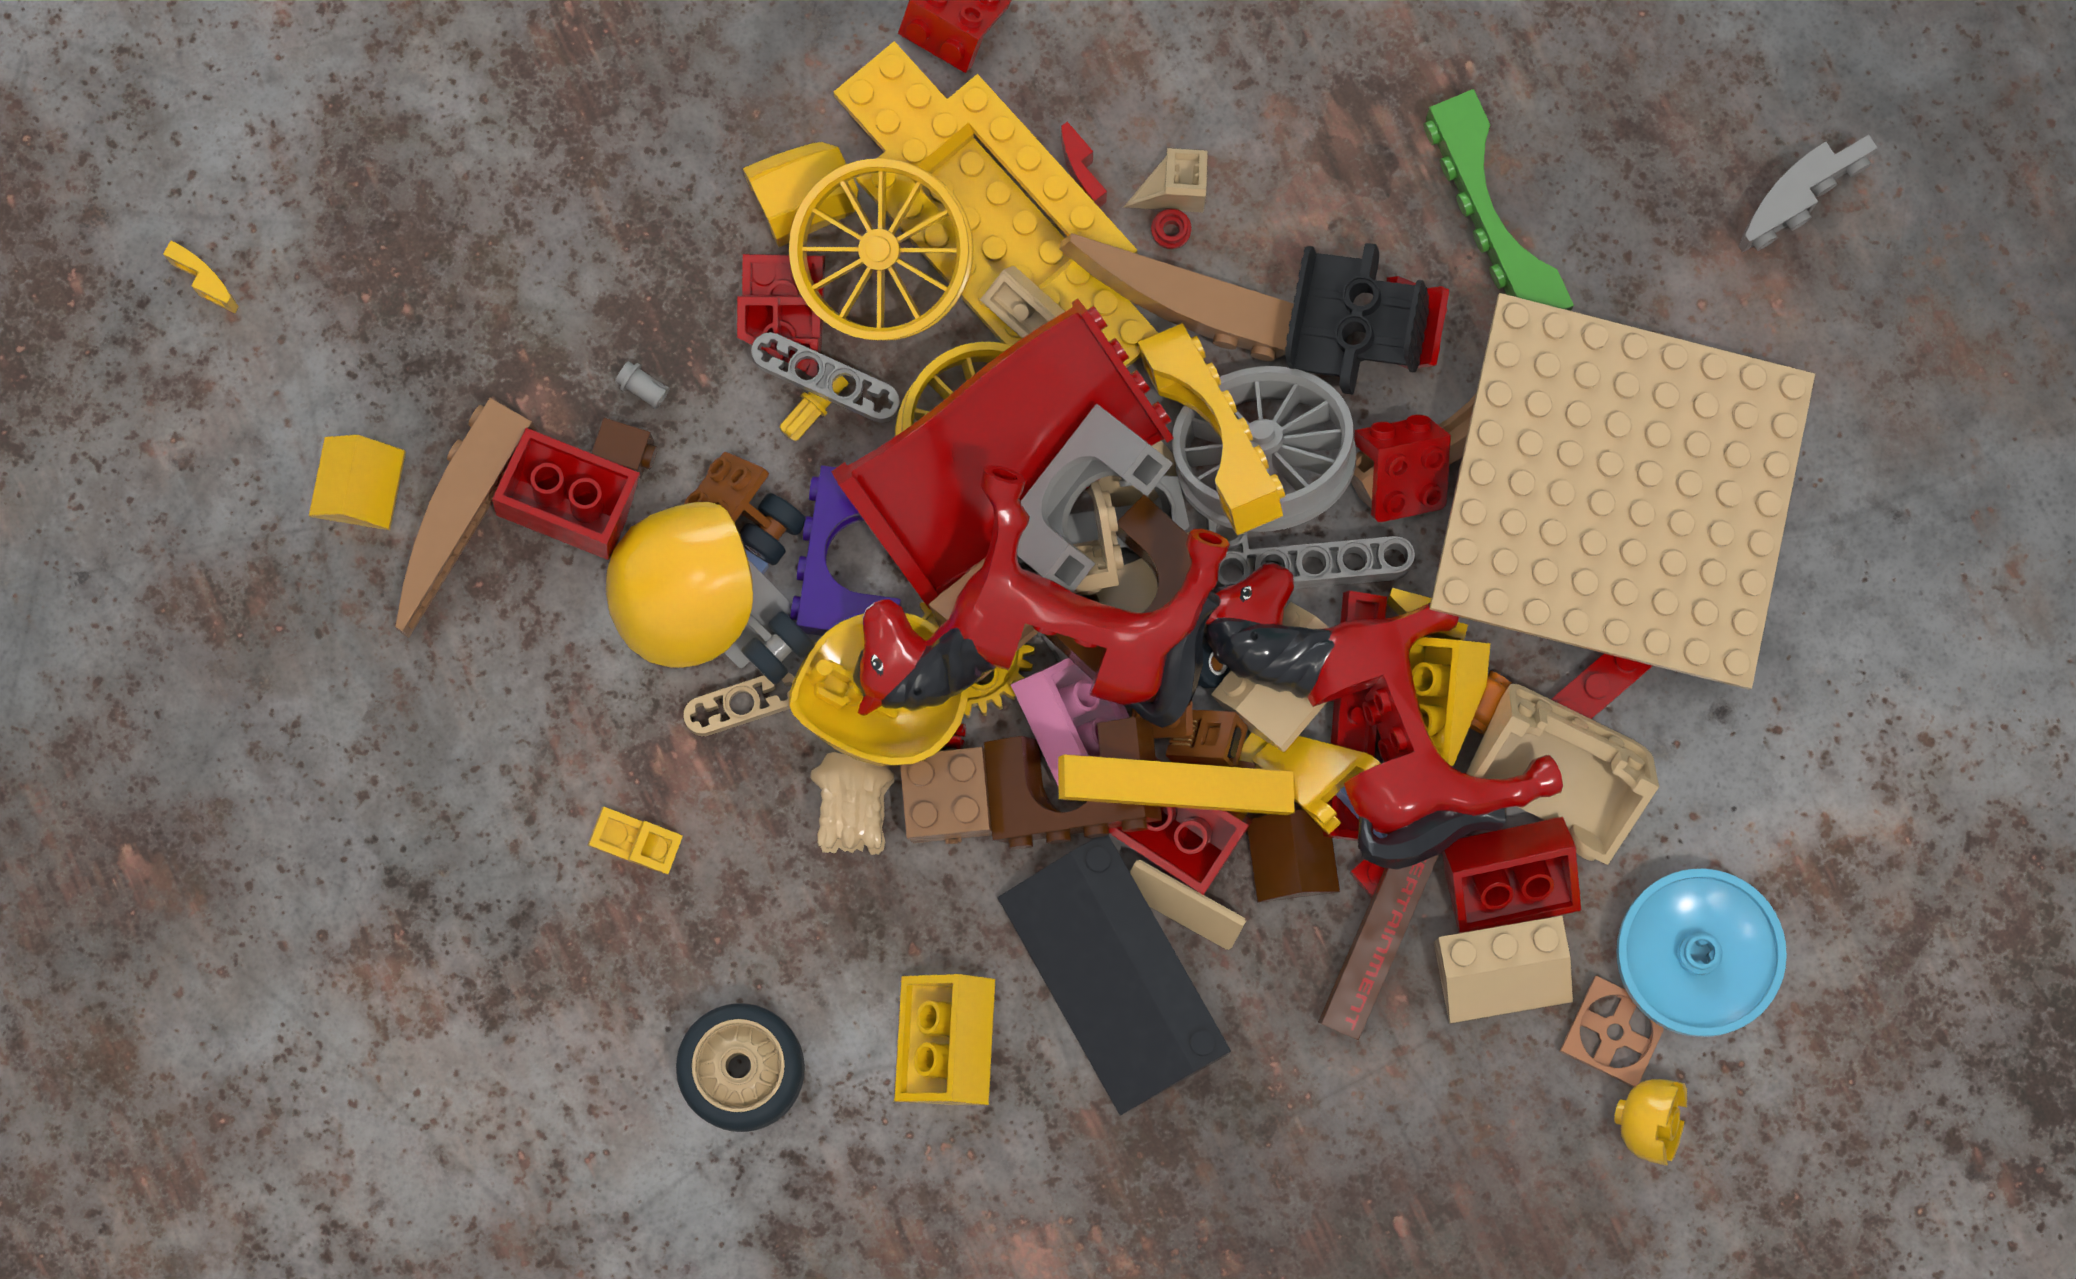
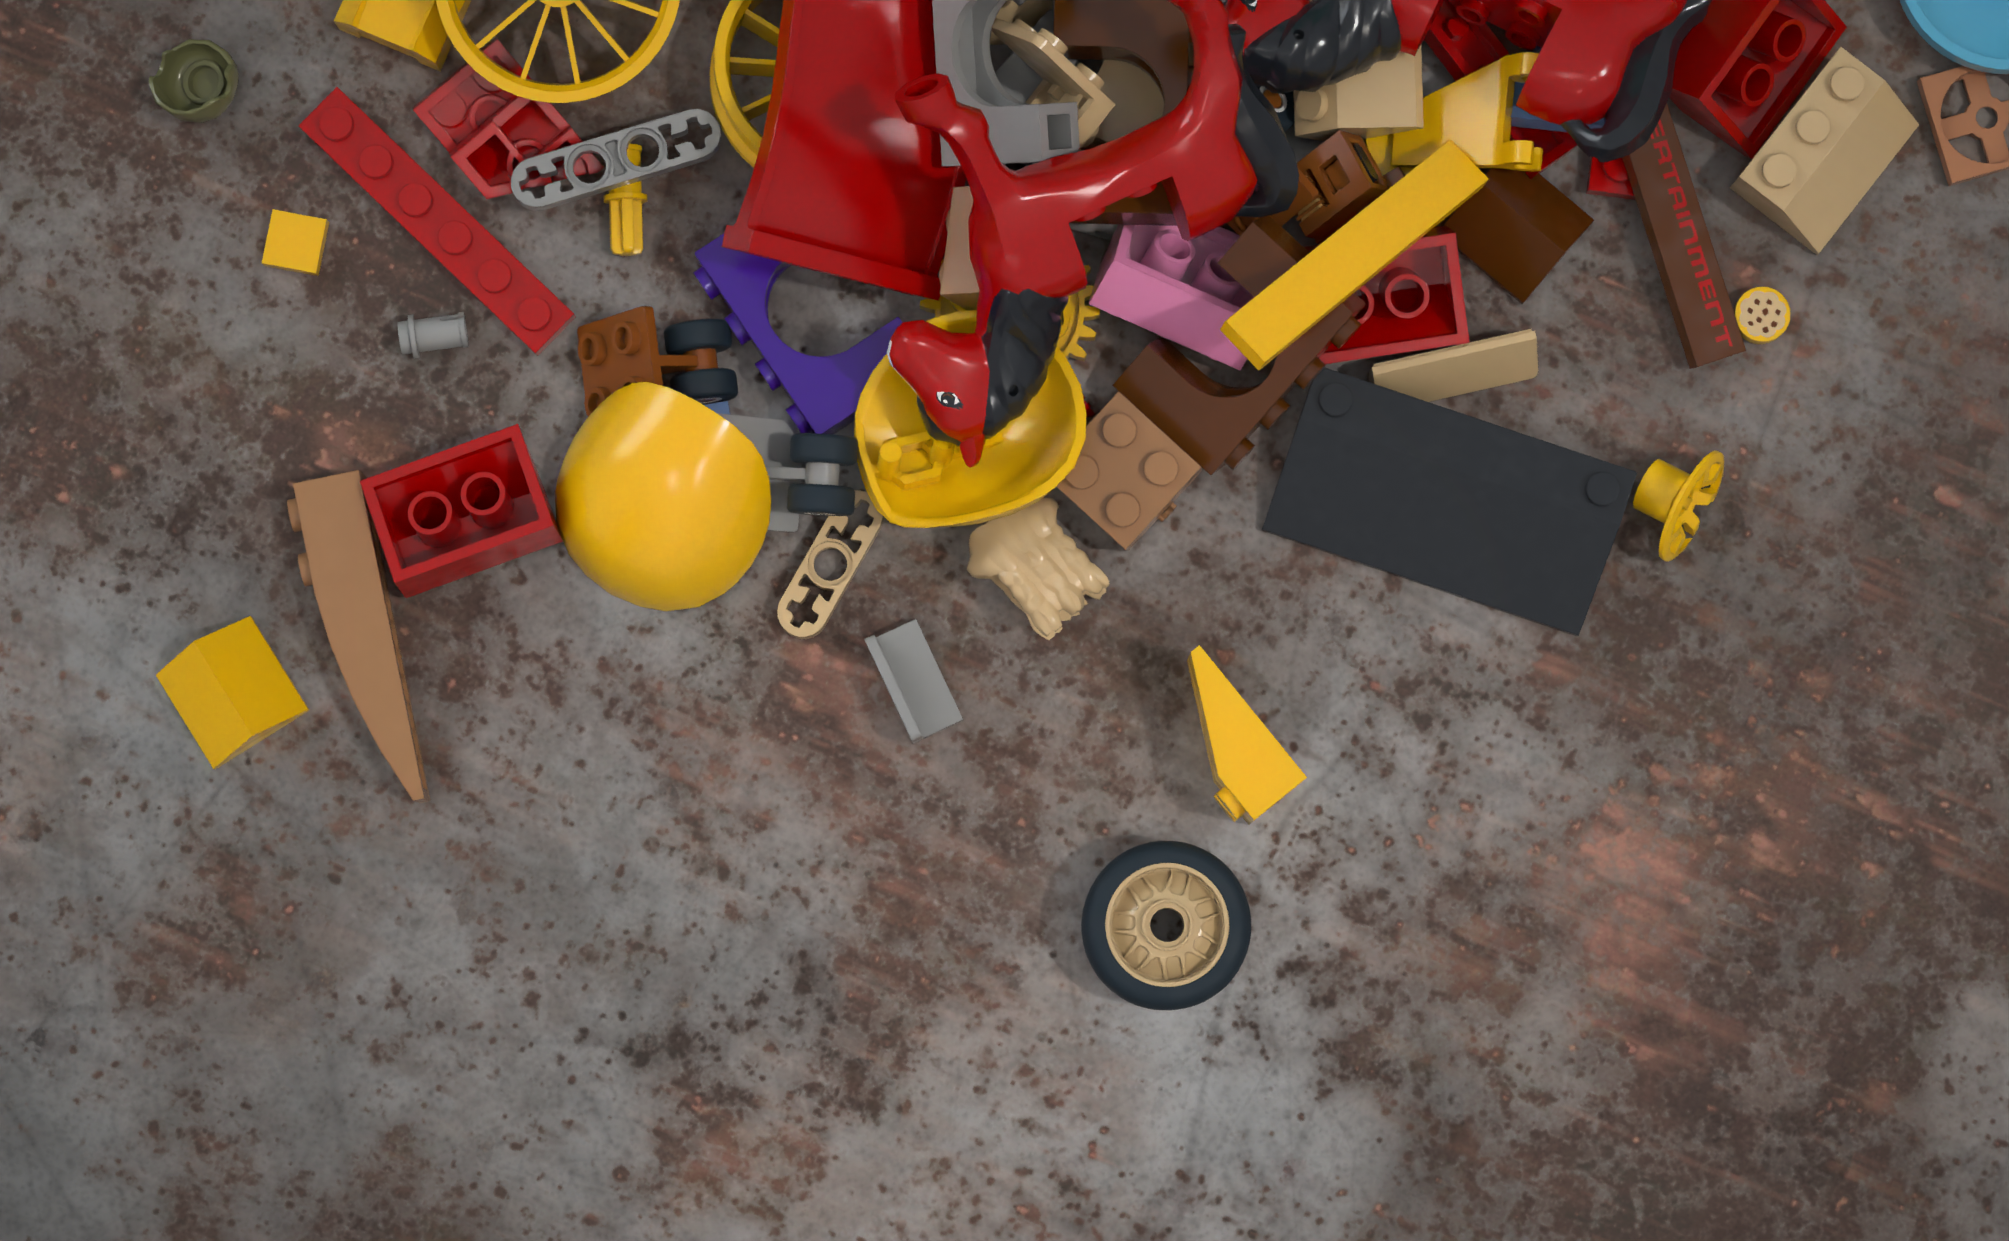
camera: 40 degrees left, 5 degrees up
yellow slope [587,807,683,875] -> none
reddish brown brick [591,418,658,479] -> none
yellow slope [894,974,995,1105] -> none
none -> olive hair [149,39,239,123]
none -> yellow tile [262,209,329,276]
none -> red plate [299,87,576,356]
none -> light grey panel [864,619,963,744]
none -> yellow slope [1187,645,1307,825]
none -> yellow wheel [1633,450,1724,562]
none -> tile [1733,287,1790,344]

